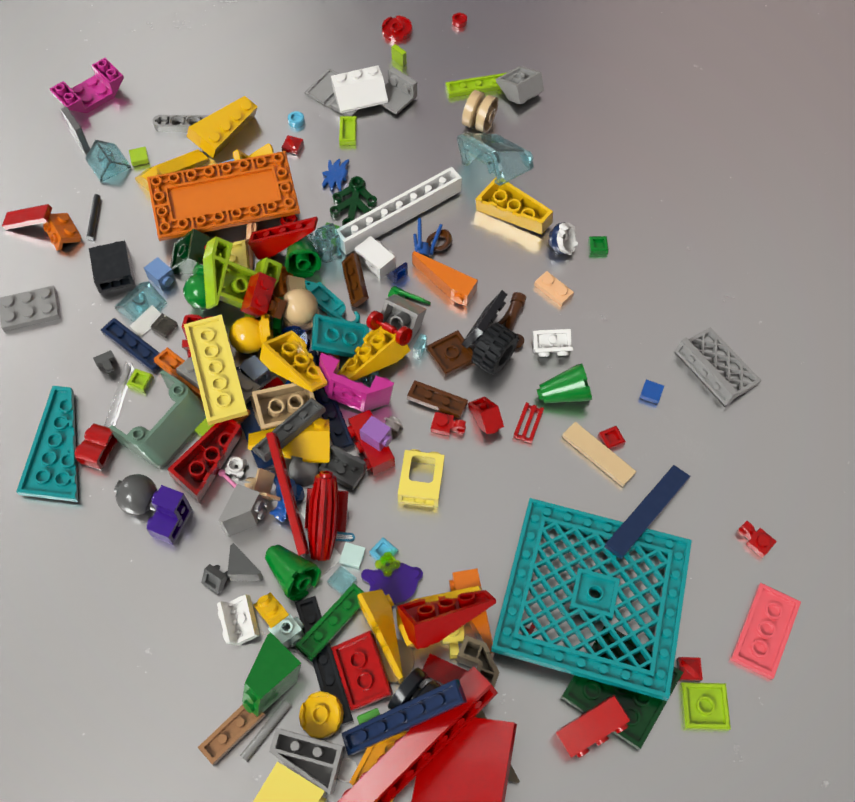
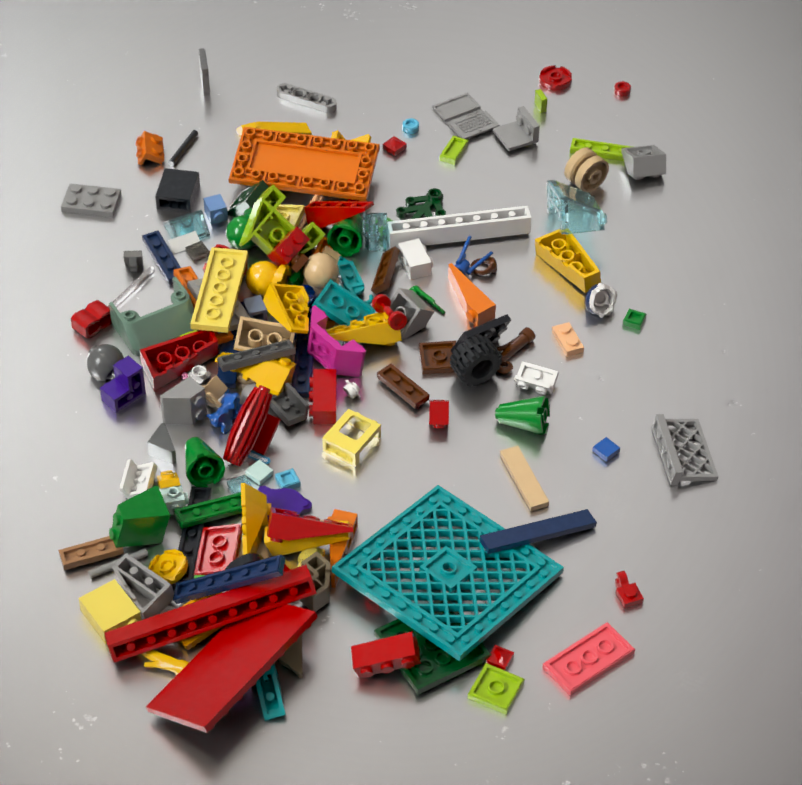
camera: 25 degrees right, 15 degrees down
red tile [2,204,52,230] -> none
teal wing [16,386,78,502] -> none
dark pink slope [49,58,124,113] -> none
clear light blue slope [85,140,131,182] -> none
lime tile [127,369,154,393] -> none
lime tile [129,147,149,166] -> none
yellow wedge [187,96,258,159] -> none
dark grey tile [201,564,228,594] -> none
red tile [266,432,309,556] -> none
blue piece [322,159,349,191] -> none
white slope [331,65,388,113] -> none
medium lavender brick [360,416,392,451] -> none
clear neon green plate [375,552,400,577] -> none
clear blue slope [386,262,408,283] -> none
clear light blue tile [413,333,427,360] -> none
red plate [430,412,466,436] -> none
red tile [513,402,544,444] -> none
red tile [598,426,626,450] -> none

